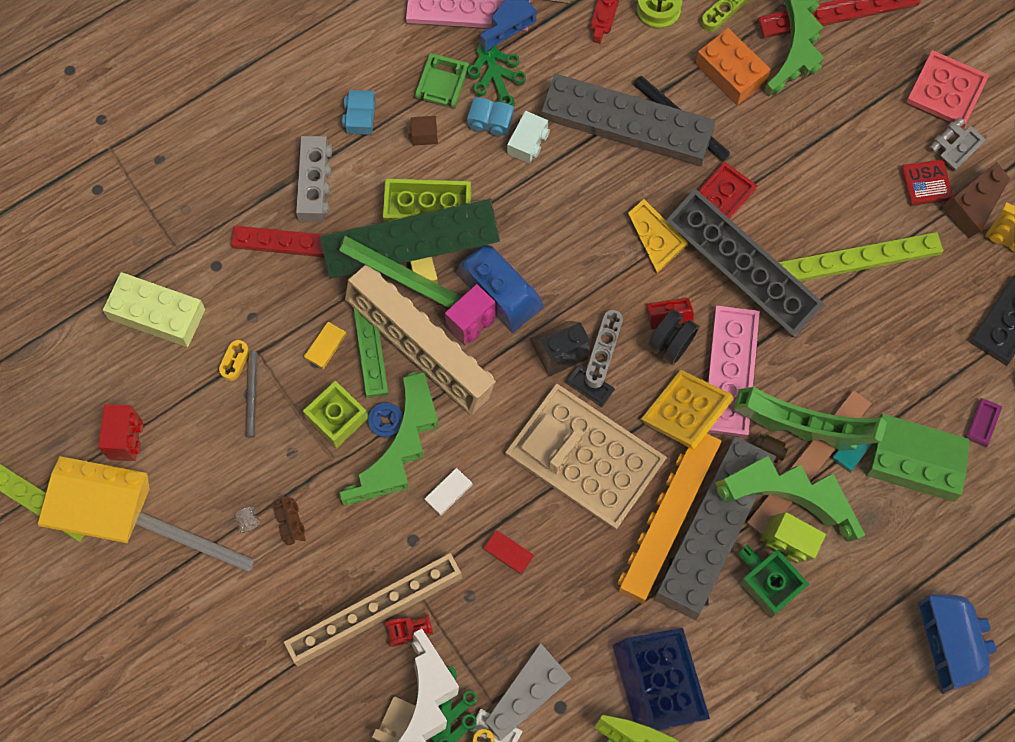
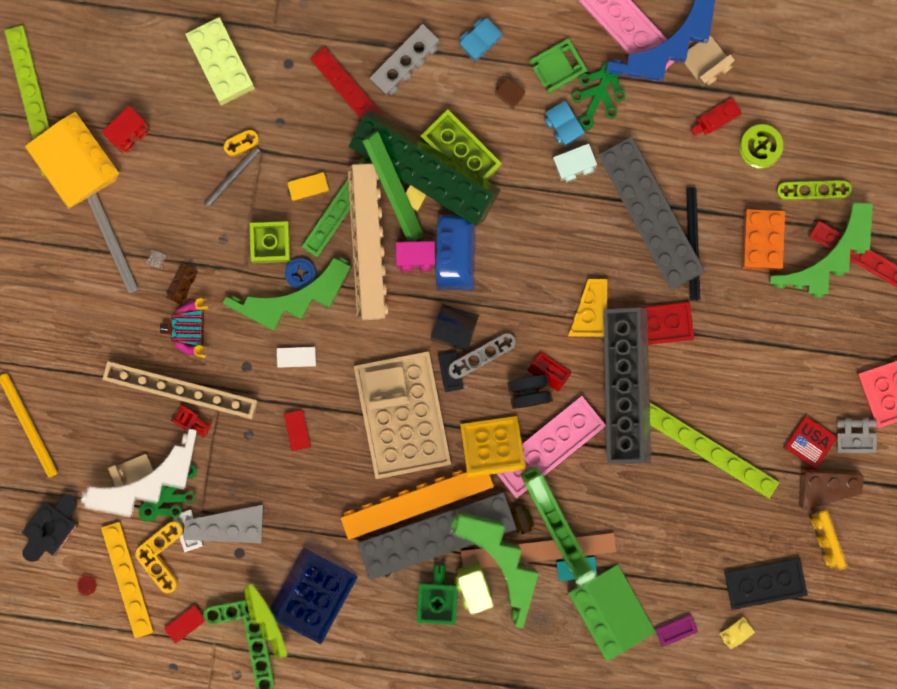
camera: 45 degrees right, 15 degrees up
none -> torso [160,298,209,358]

